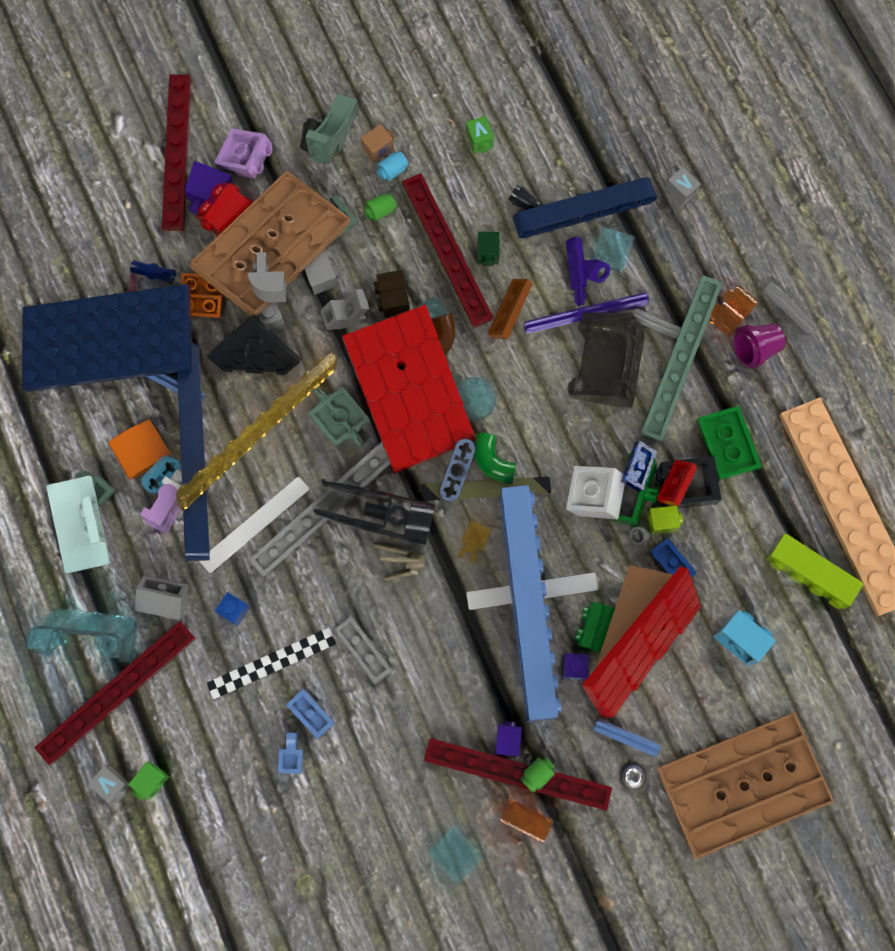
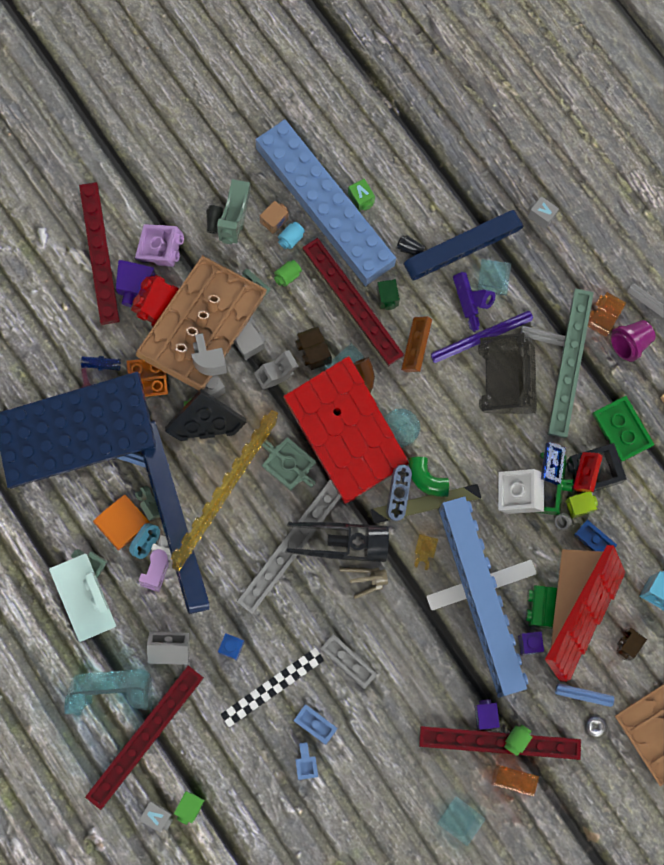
camera: 15 degrees left, 0 degrees up
white sticker [200,477,309,573] -> none
none -> sand green plate [135,486,160,521]
none -> medium blue brick [255,120,396,287]
none -> dark brown brick [616,628,647,660]

